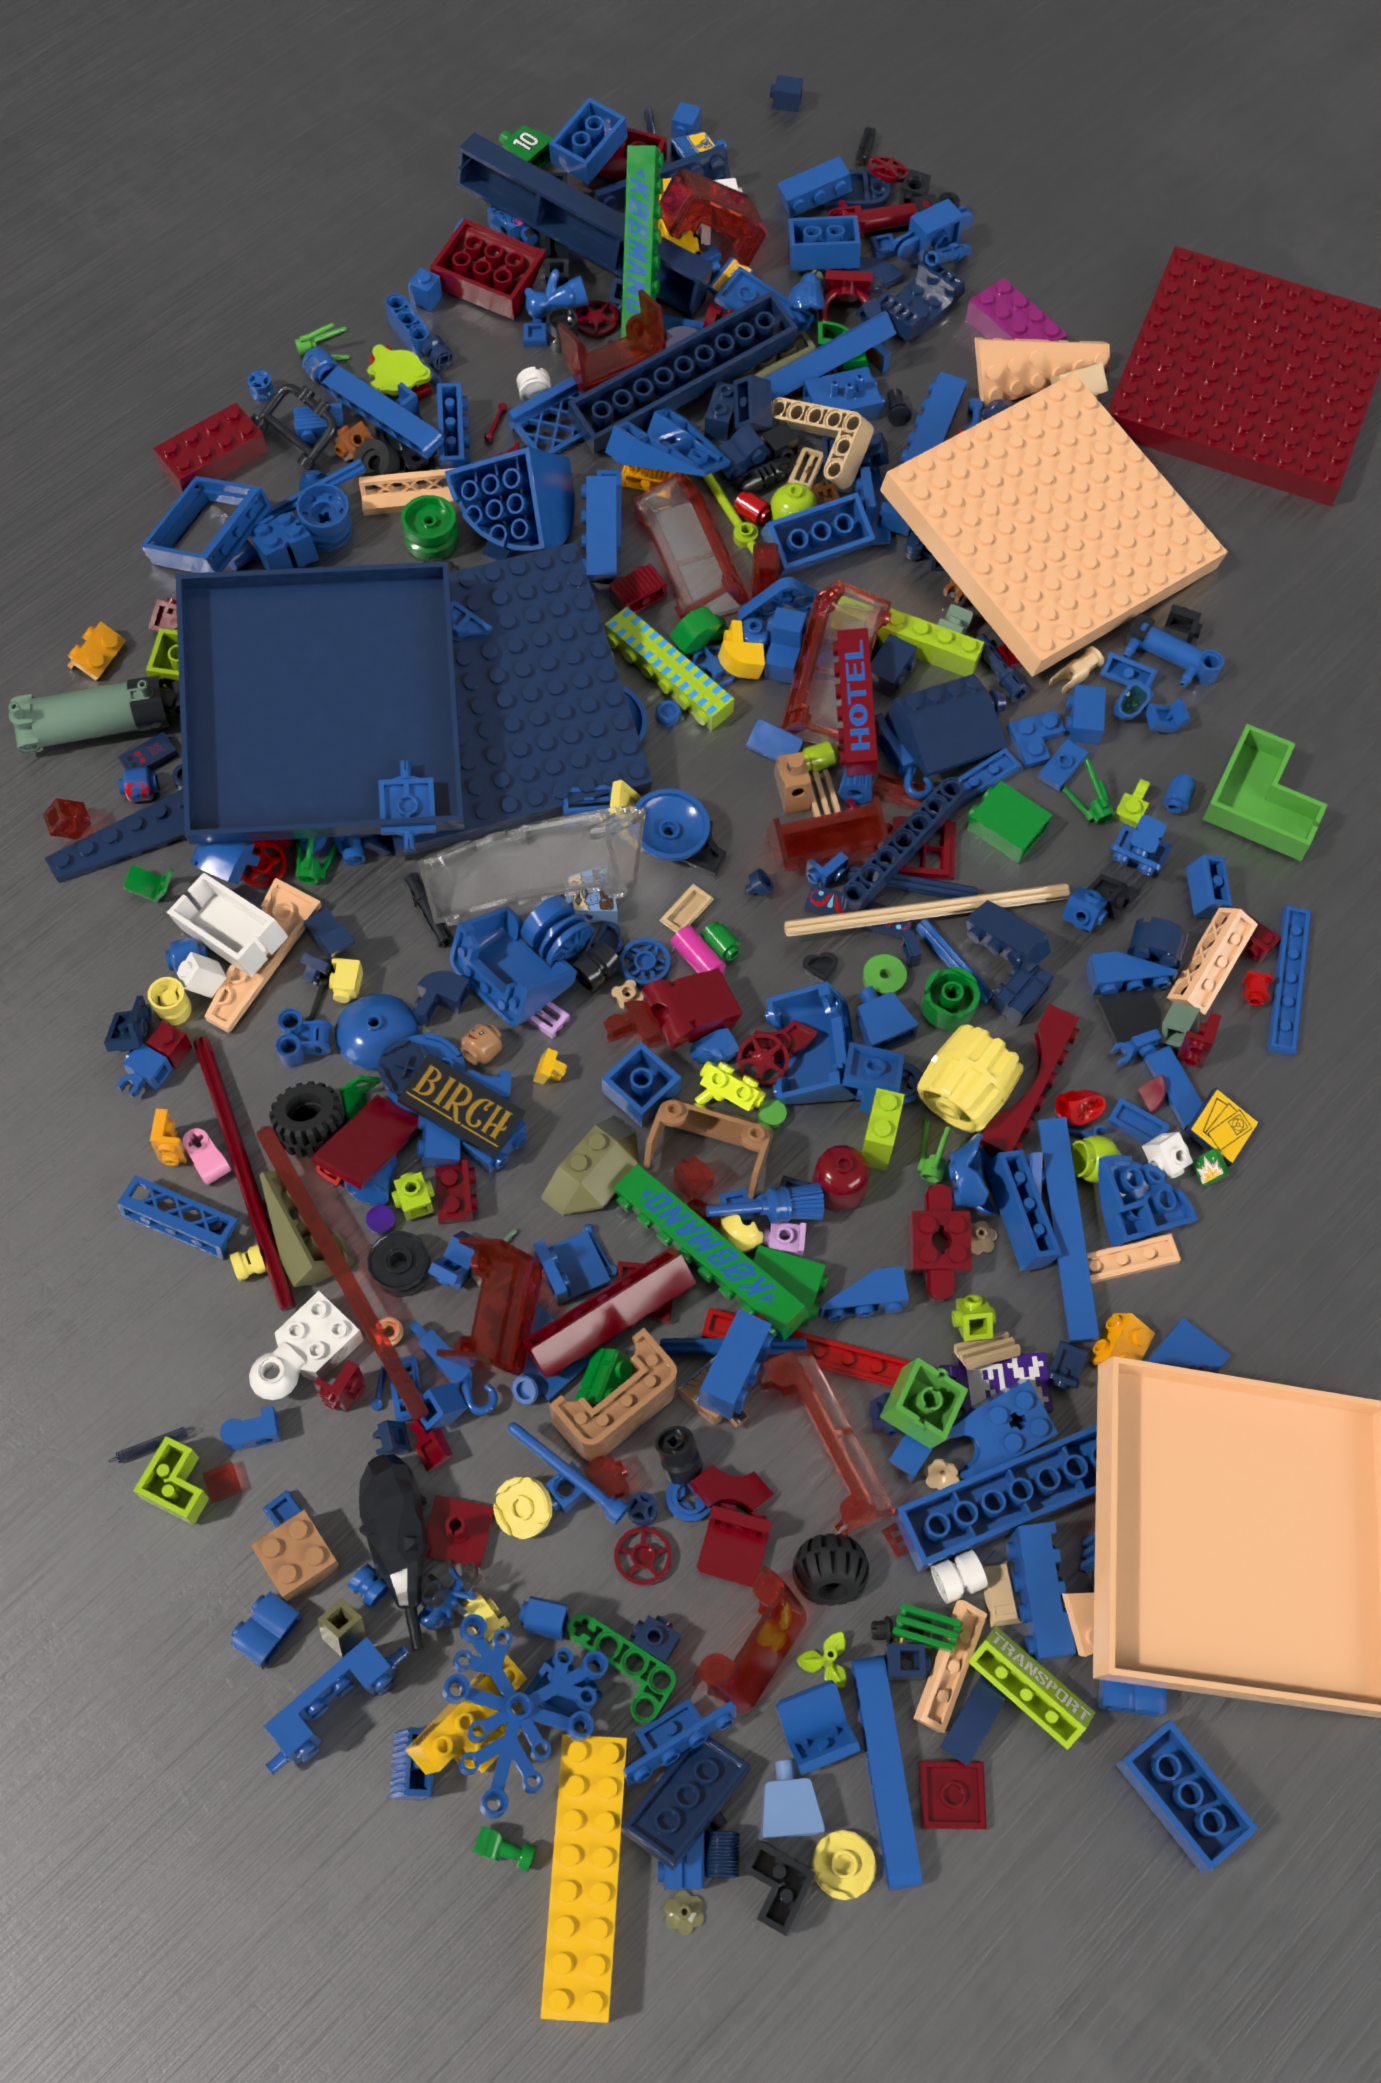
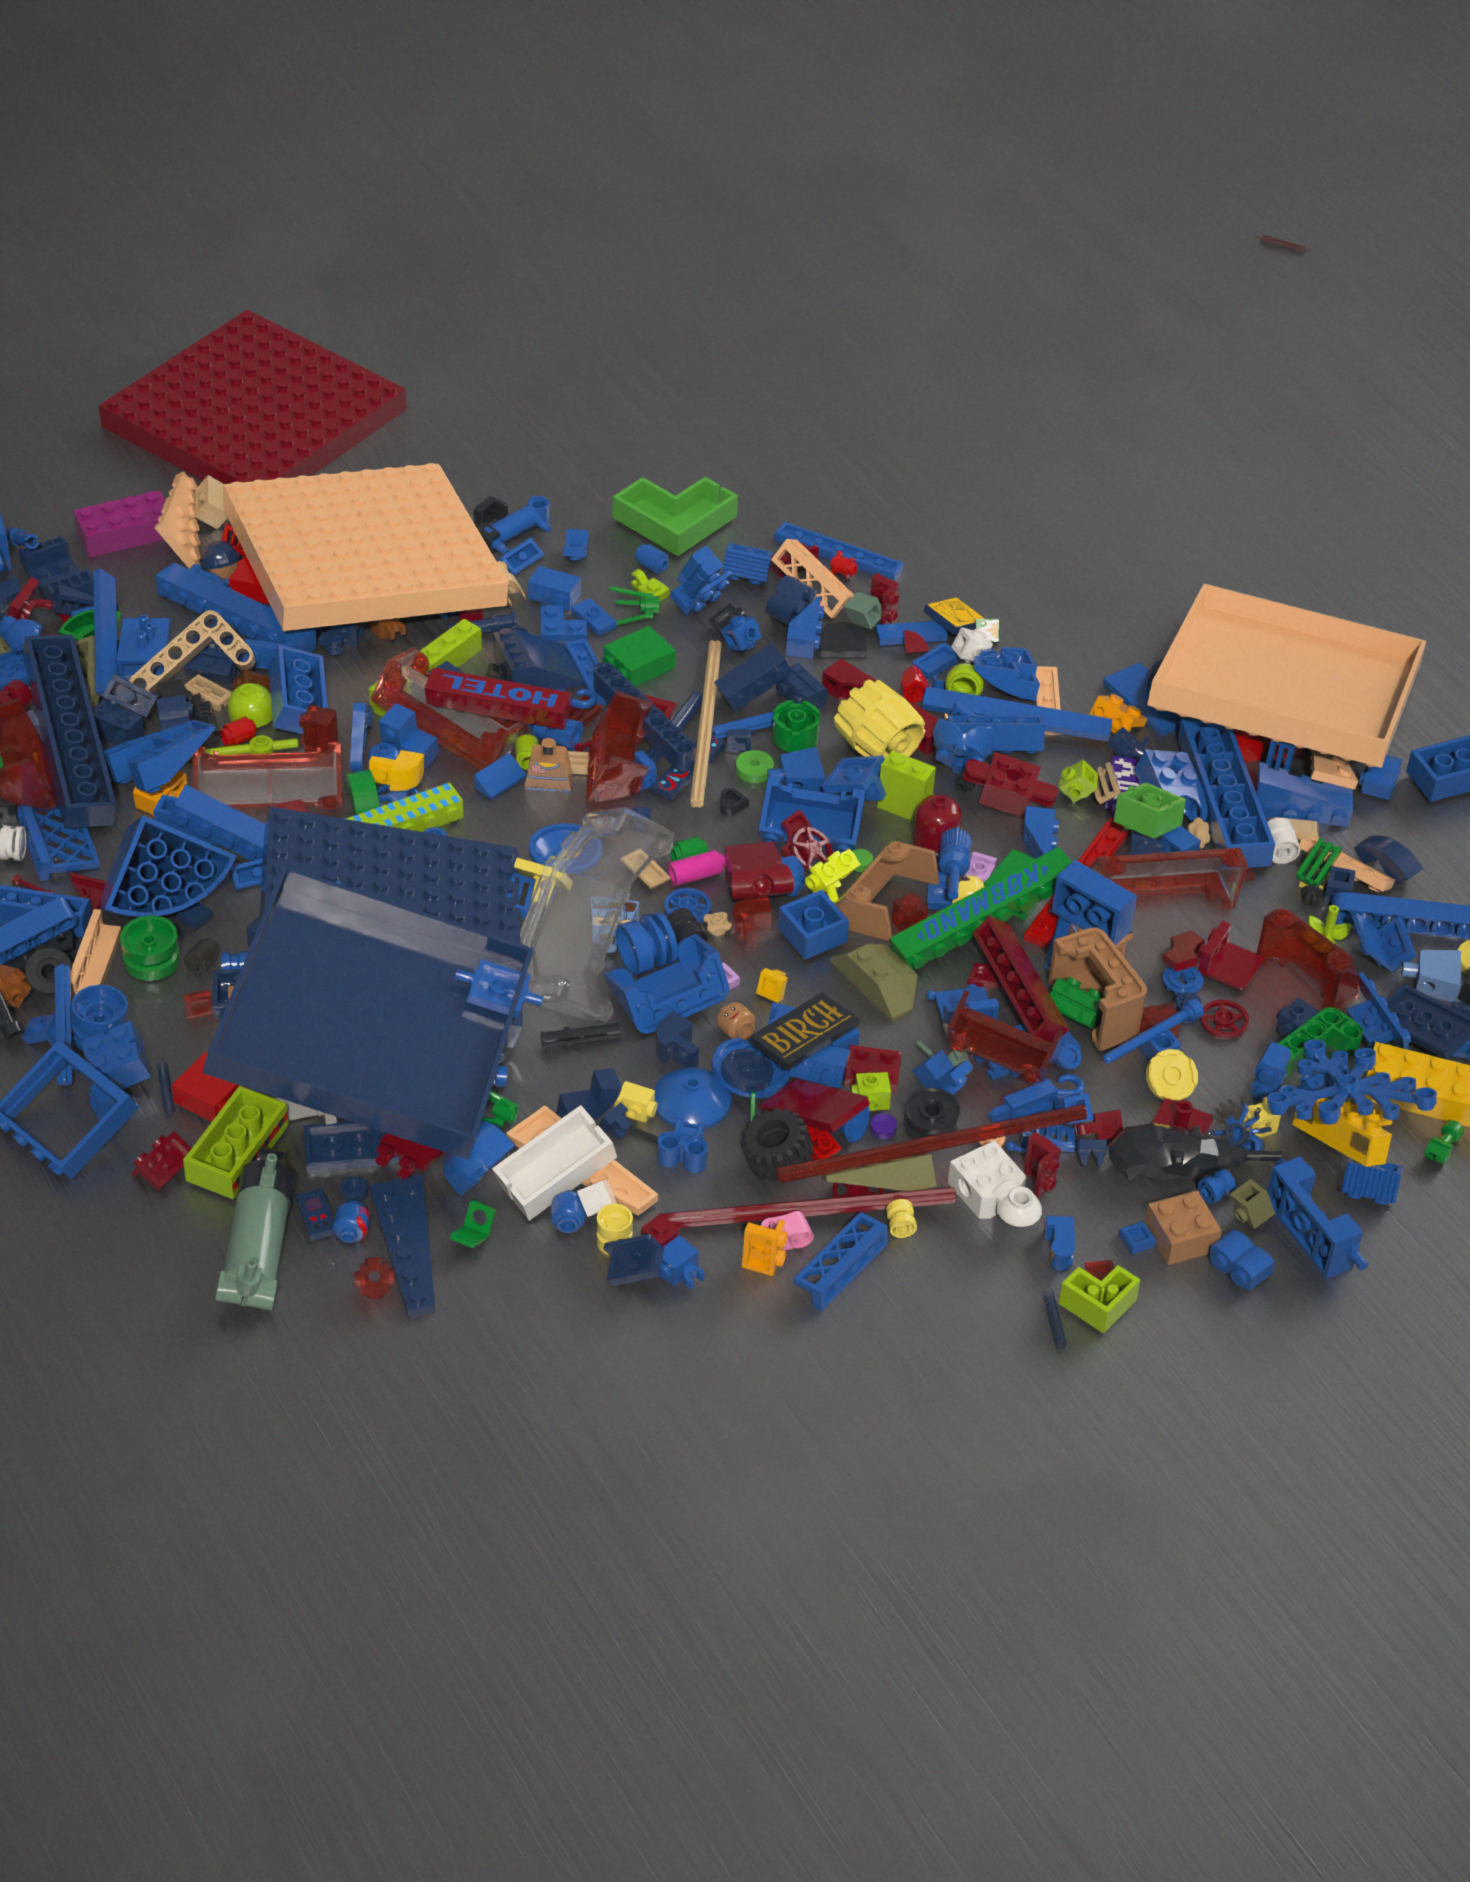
camera: 75 degrees left, 20 degrees down
light orange bracket [67,621,126,681] -> none
black wheel [655,1426,703,1485] -> none
black wheel [792,1533,869,1606] -> none
black pin [887,388,912,426] -> none
bright green plant [917,1118,968,1184] -> none
dark red tile [919,1760,987,1830] -> none
sand green bracket [938,604,974,635] -> none
lime brick [968,1626,1096,1750] -> none
blue plate [1111,1028,1162,1066] -> none
rock [1114,679,1154,720] -> none

